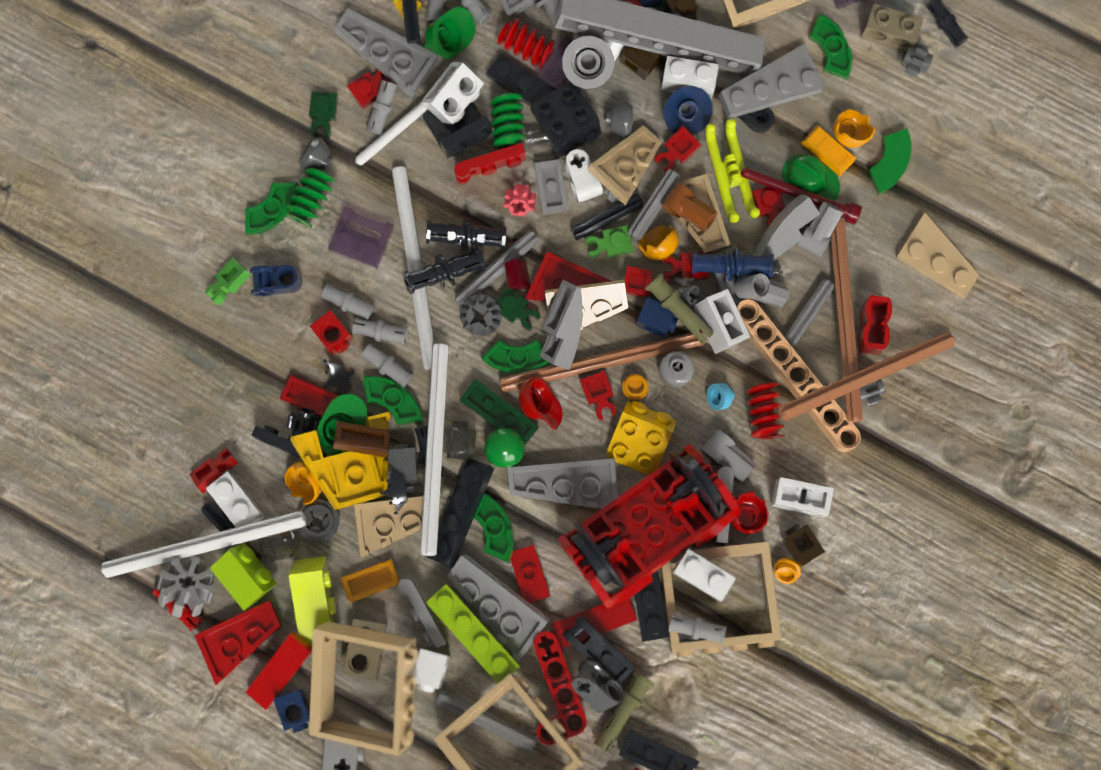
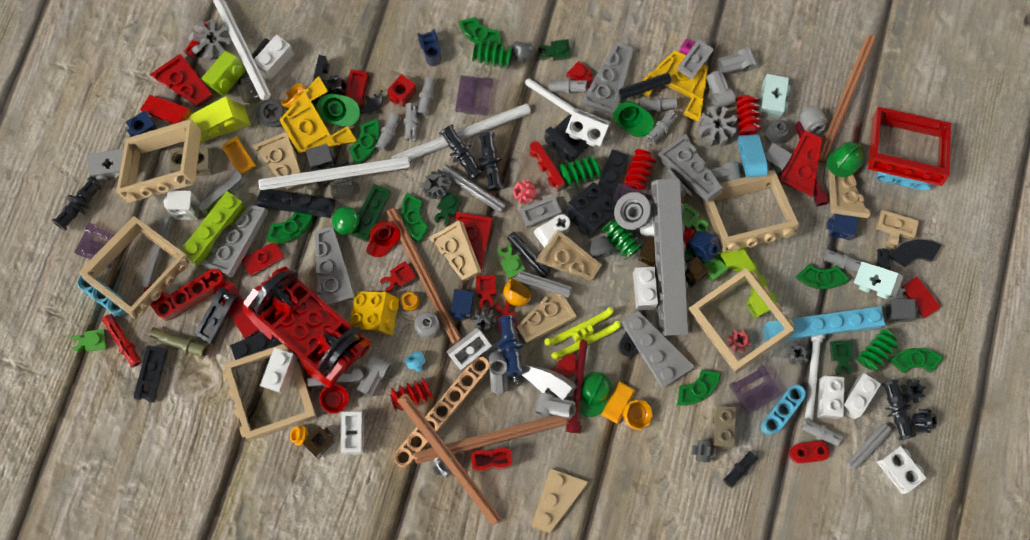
camera: 75 degrees right, 5 degrees down
red plate [189,448,238,493] -> none
bright green plate [205,257,251,305] -> none
reddish brown plate [333,421,390,458] -> none
black piece [380,466,415,515] -> none
dark red slope [504,259,530,289] -> none
light grey slope [539,280,583,370] -> none
dark grey piece [572,659,624,713] -> none
olive pin [645,273,714,344] -> none
red plate [654,126,702,173] -> none
dark orange piece [661,183,718,232] -> none
dark blue dish [663,86,713,136] -> none
light grey pin [669,613,726,644] -> none
light grey axle [784,279,835,348] -> none
green tile [868,128,912,195] -> none
none -> green piece [602,219,643,260]

